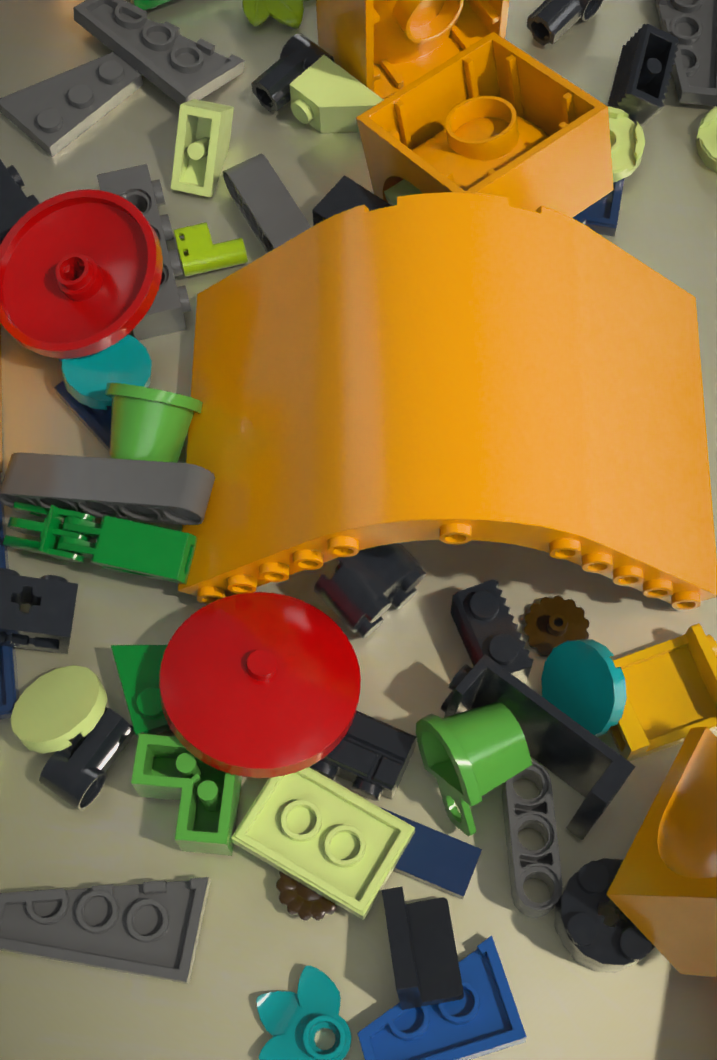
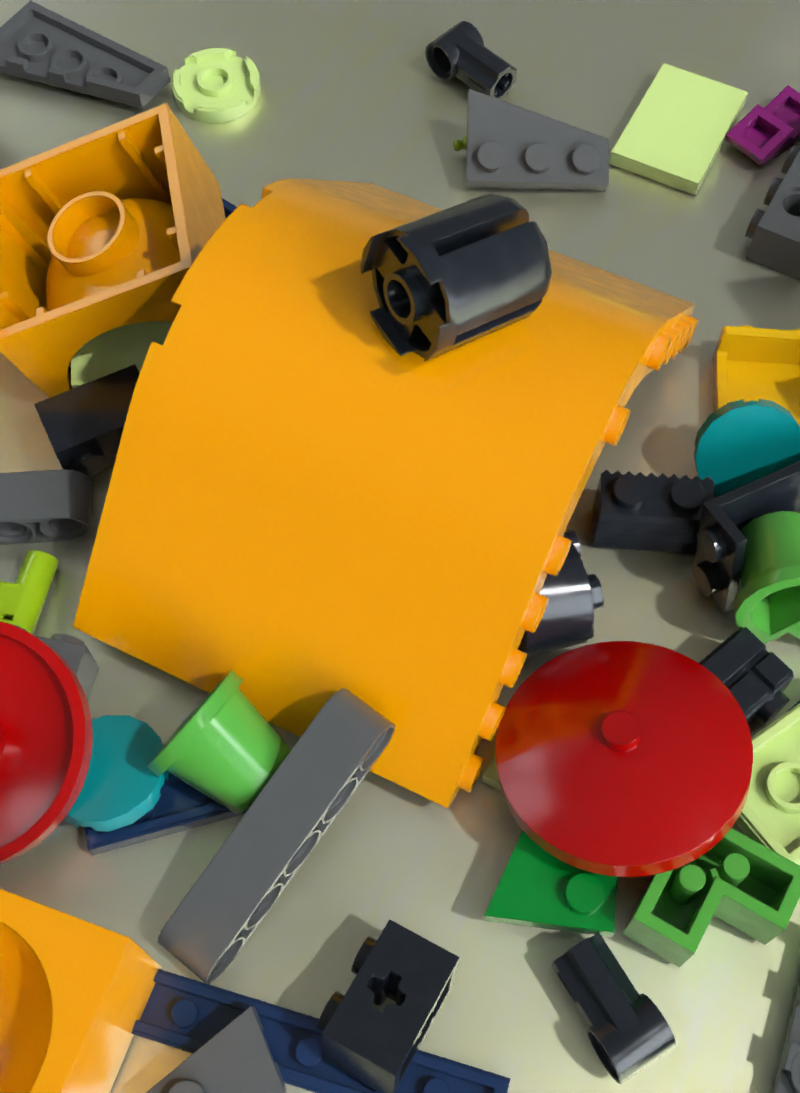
camera: 65 degrees left, 5 degrees down
green arm [3,502,198,585] -> none
yellowish green tile [10,665,108,753] -> none
dark brown piece [523,595,589,656] -> none
black brick [607,24,680,127] -> none
none -> black cylinder [360,193,552,361]

